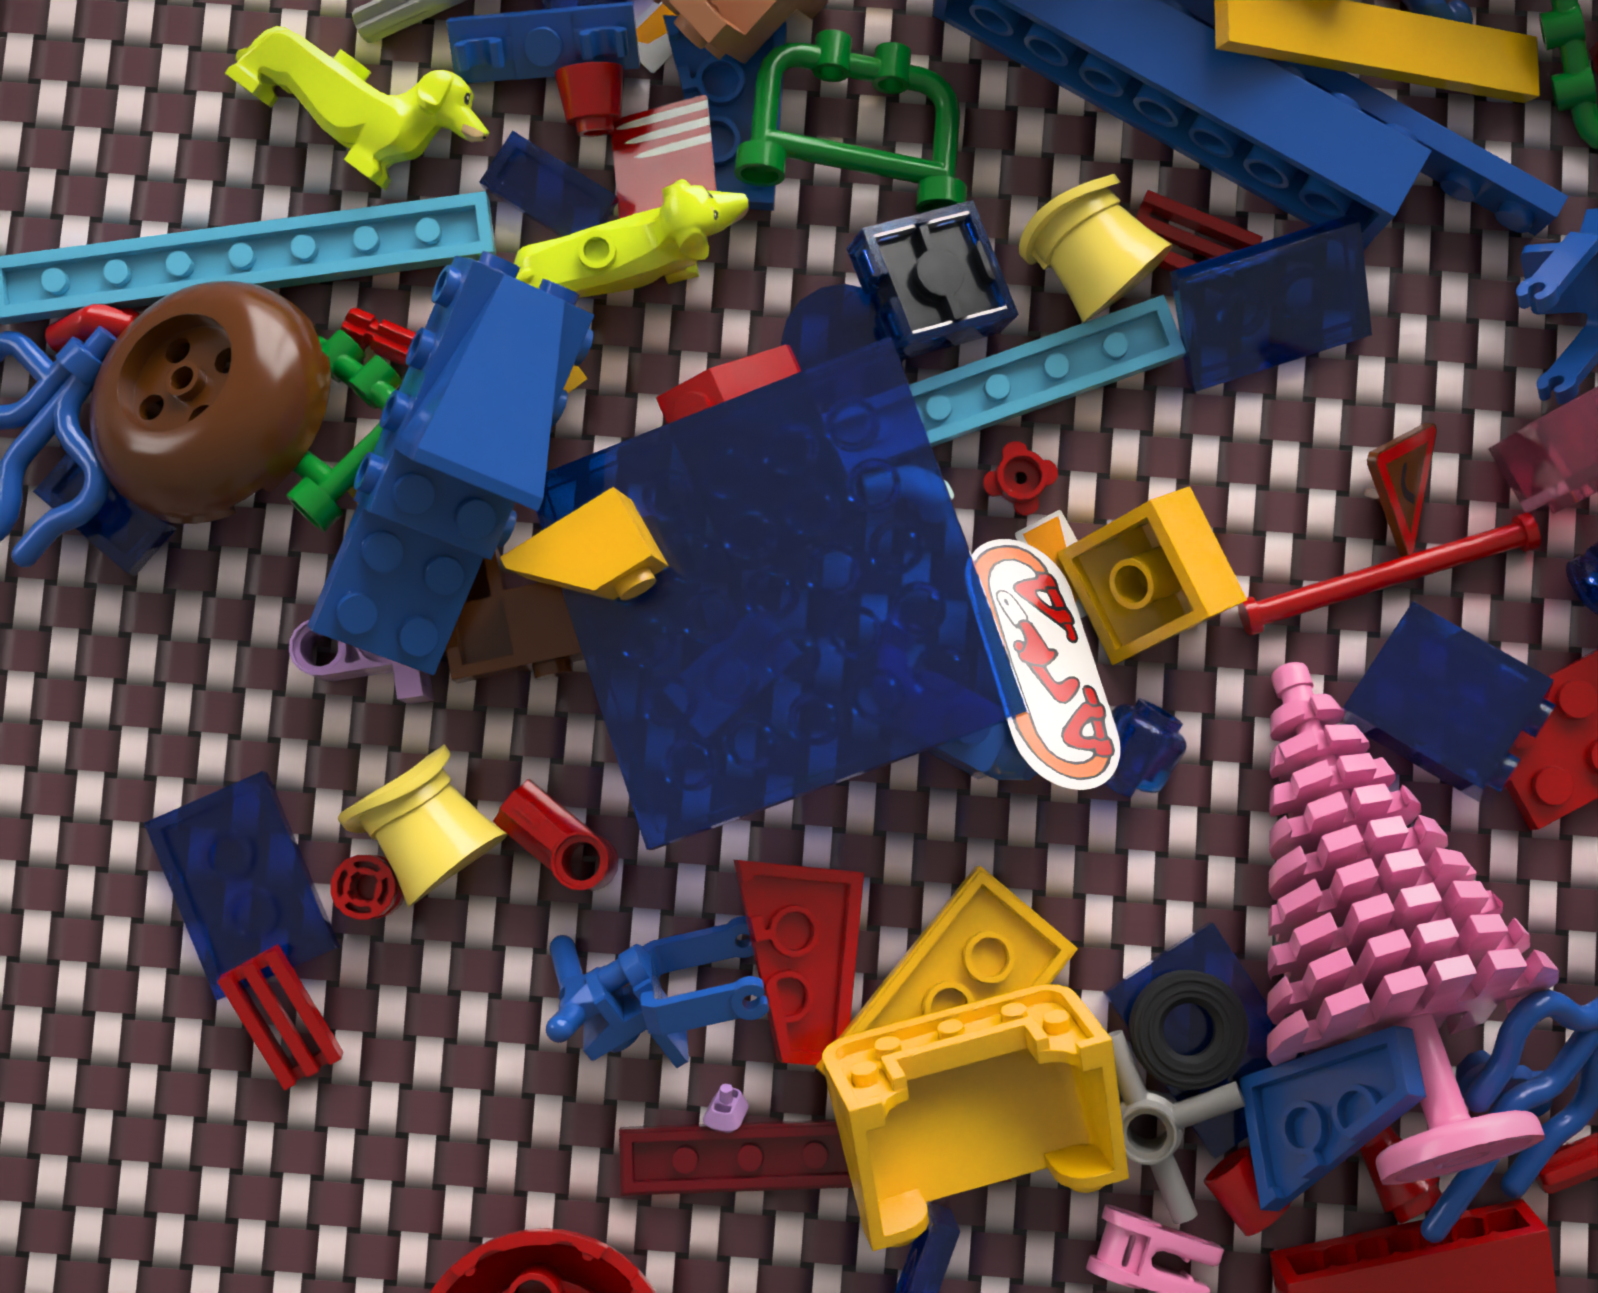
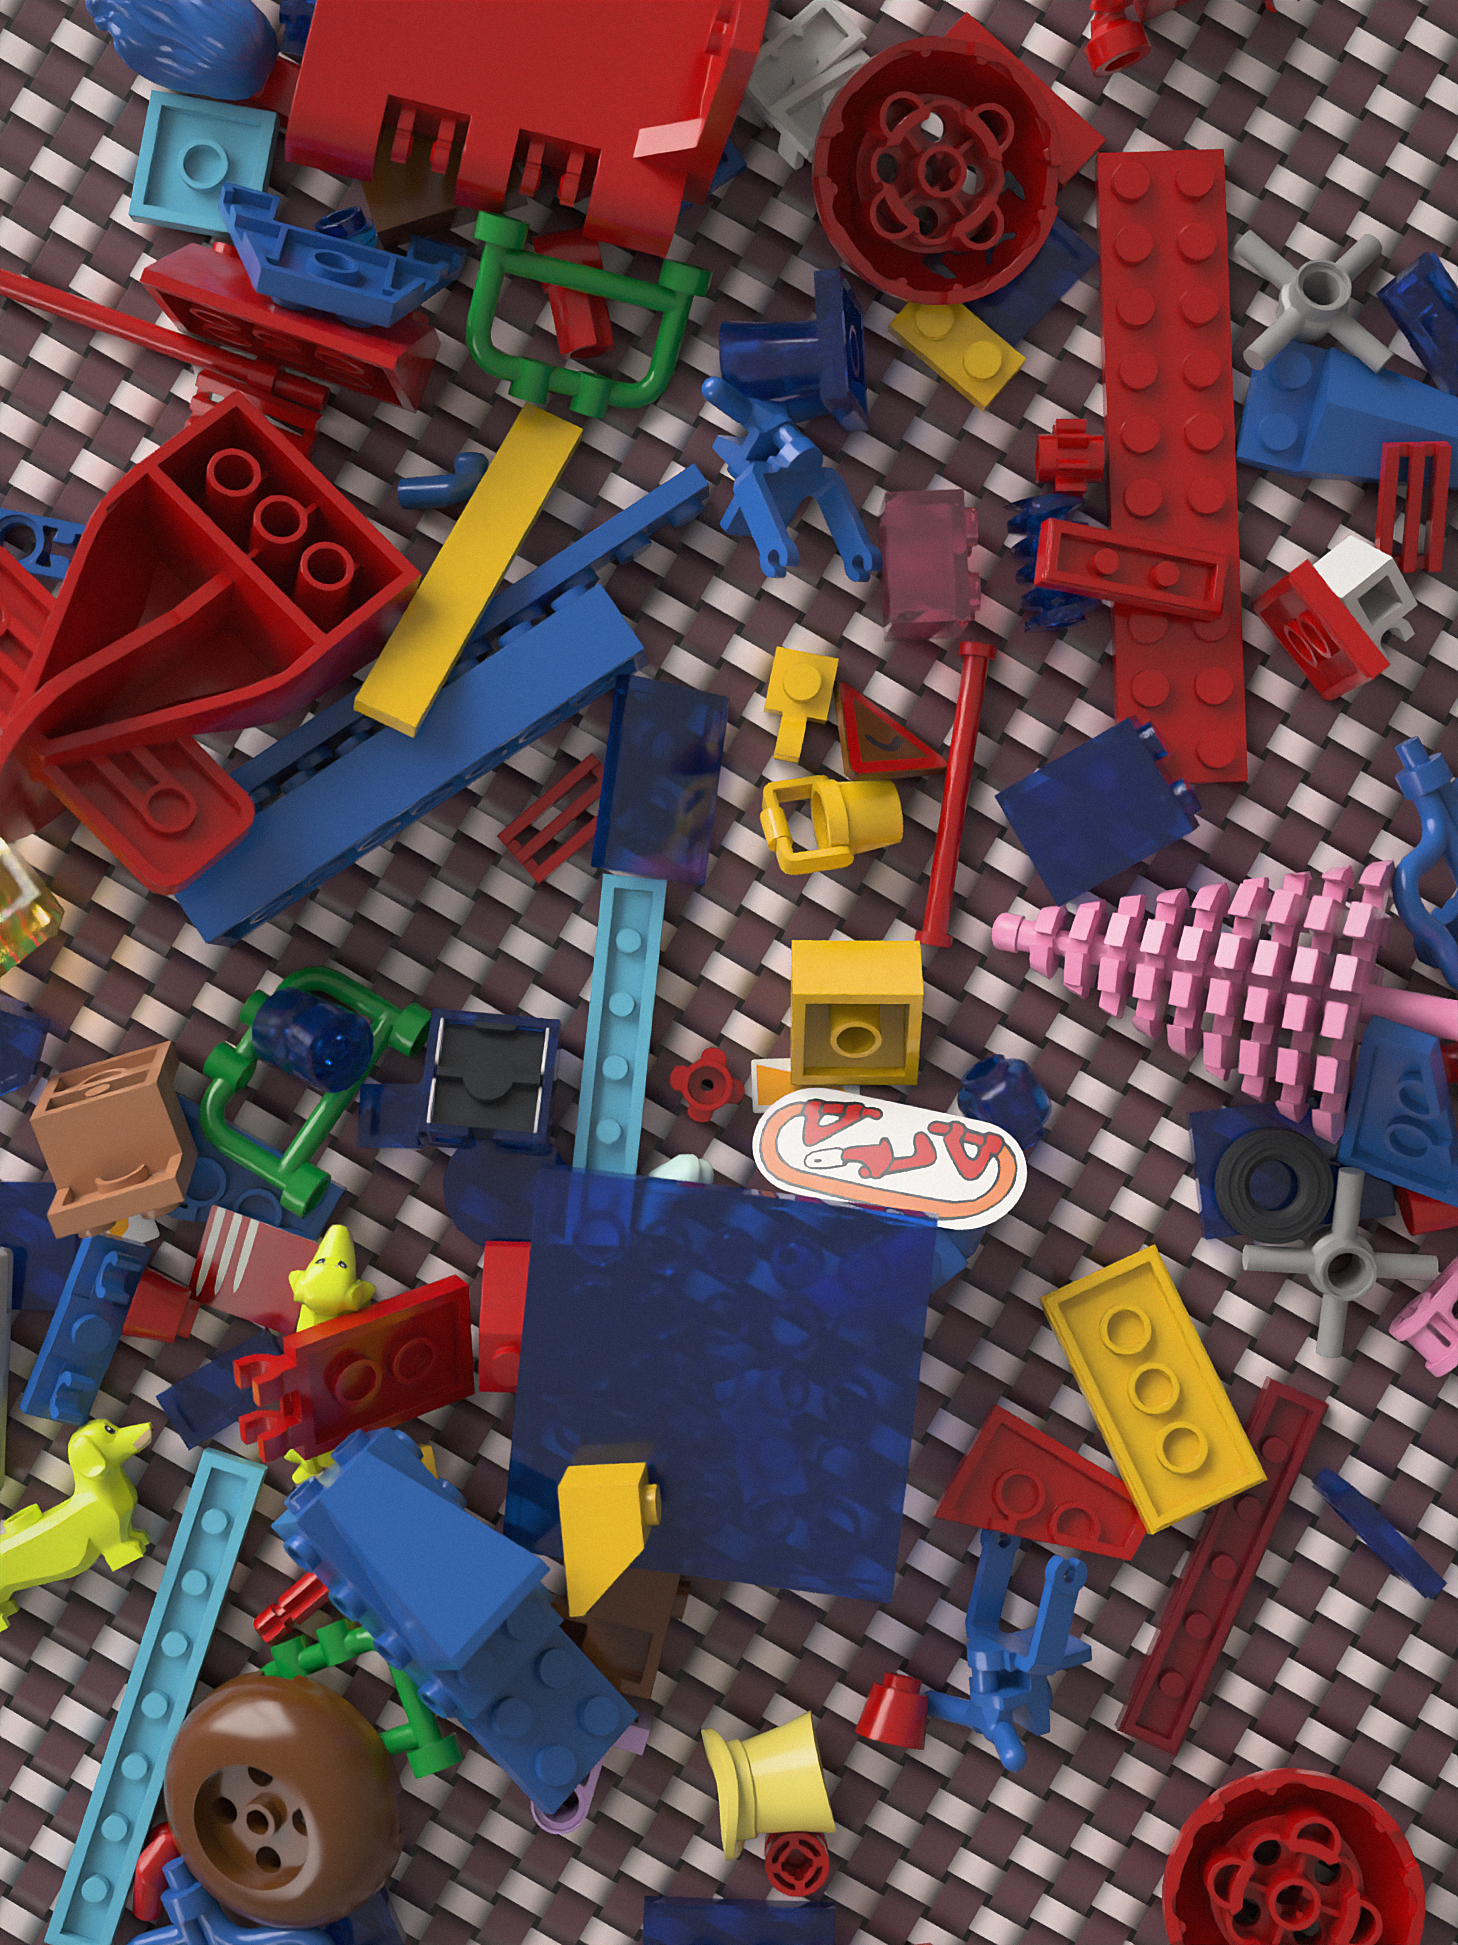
camera: 65 degrees left, 5 degrees up
red piece [492,779,619,891] -> none
lavender rock [703,1084,749,1133] -> none
yellow windscreen [822,984,1129,1251] -> none
light yellow hat [1019,174,1172,323] -> none
none -> red tile [233,1274,475,1464]
none -> clear blue wheel [252,987,374,1093]
none -> clear blue plate [357,1084,429,1150]
none -> yellow piece [759,775,903,875]
none -> yellow plate [764,646,839,764]
none -> red hat [855,1671,929,1750]

